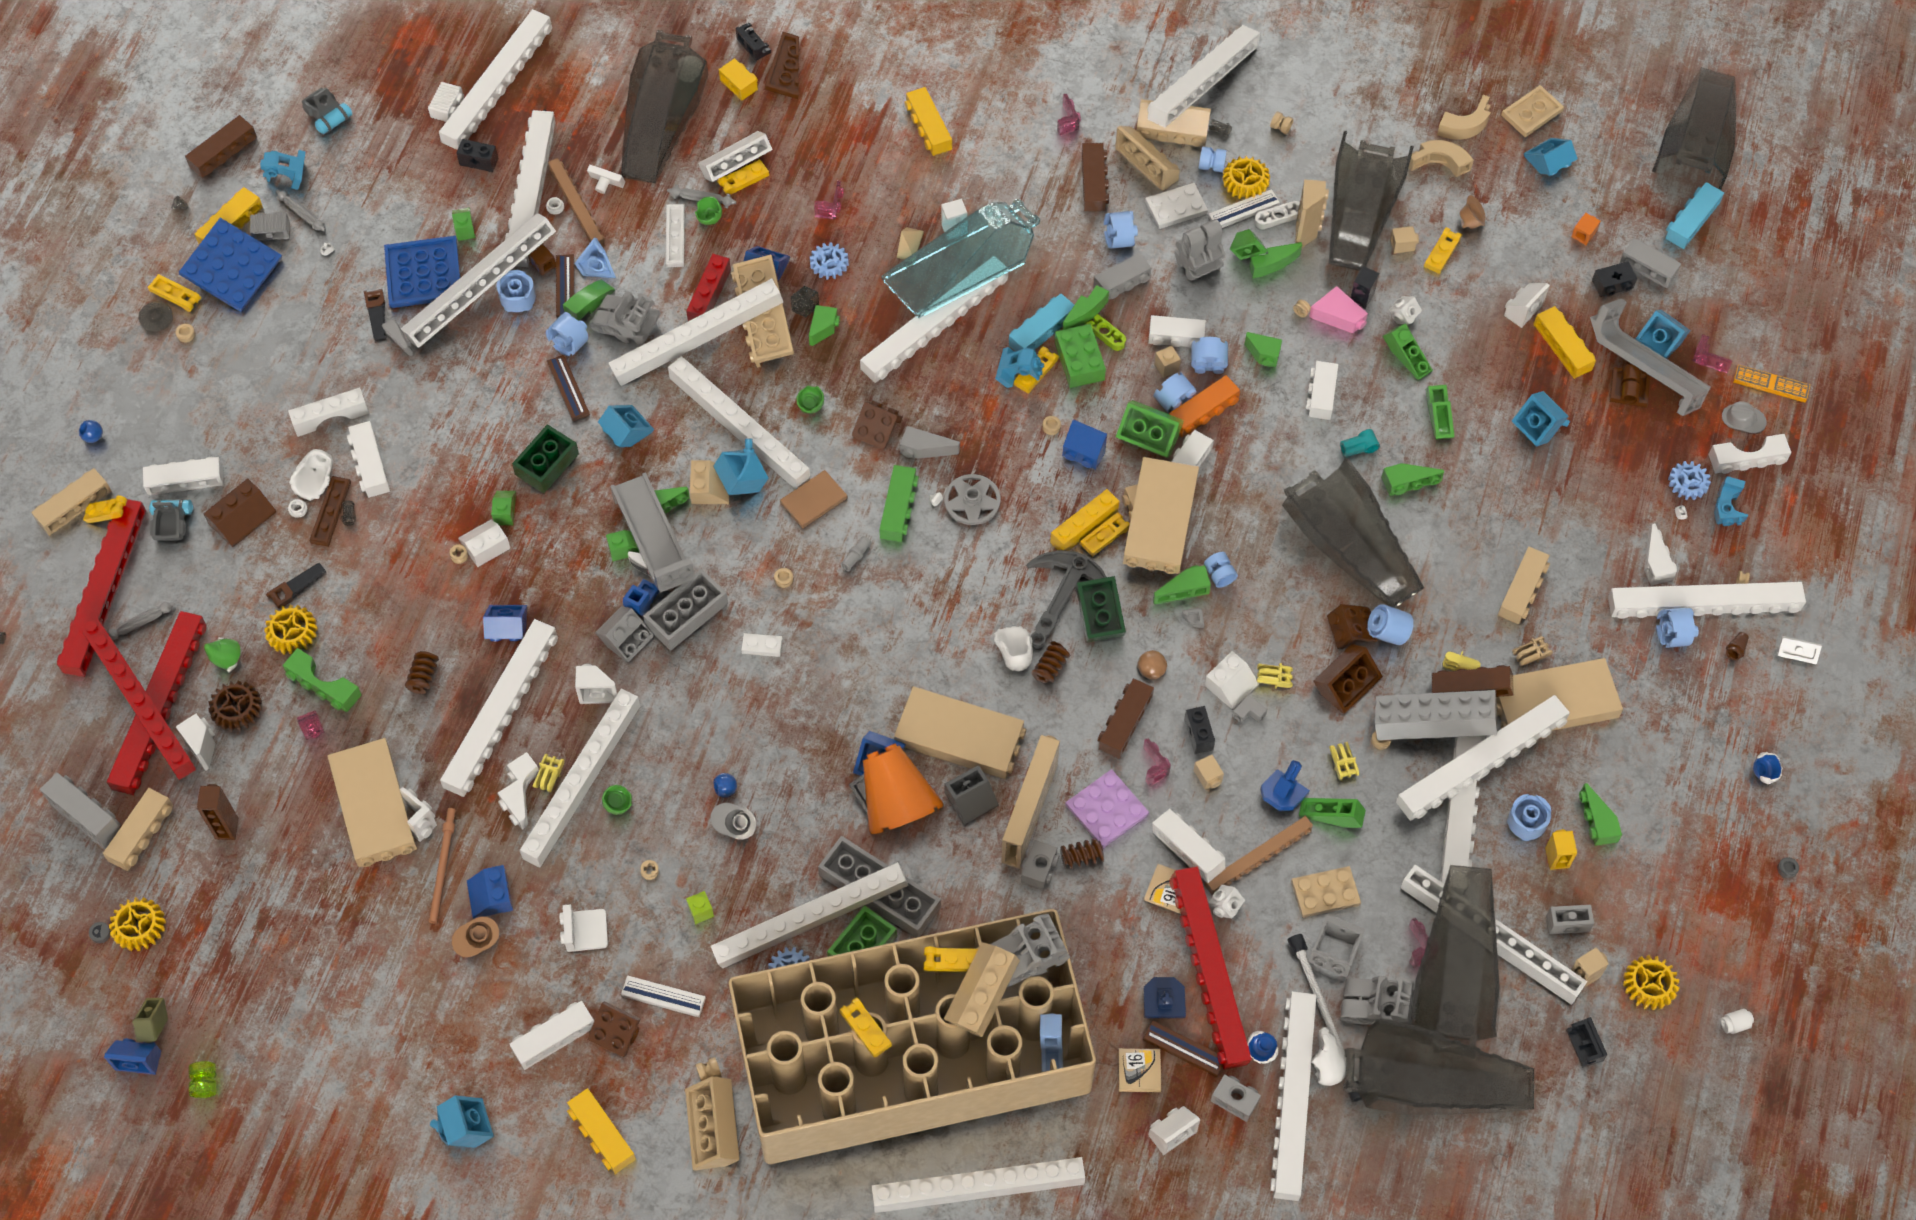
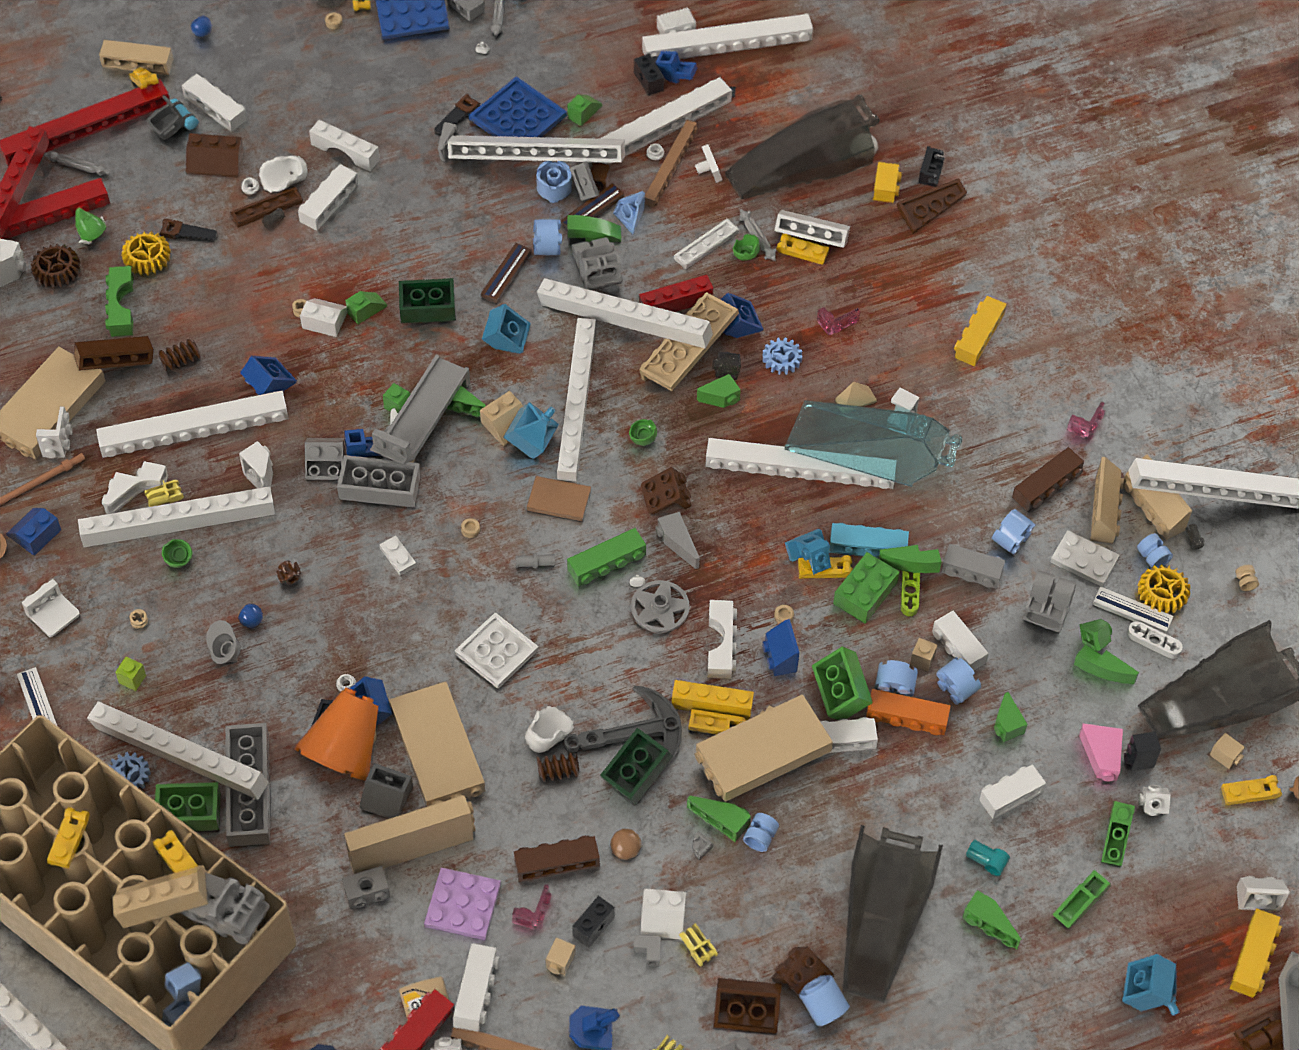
camera: 50 degrees right, 5 degrees down
clear pink bracket [297,710,325,740] -> none
reddish brown piece [1060,838,1104,869] -> none
tan bush [1293,299,1311,317] -> none
tan slope [1295,179,1329,248] -> none
none -> reddish brown brick [74,336,154,371]
none -> reddish brown gear [276,560,302,585]
none -> white plate [336,674,356,692]
none -> white plate [455,612,539,689]
none -> light grey plate [569,161,599,201]
none -> blue brick [656,51,698,84]
none -> white arch [708,600,737,679]

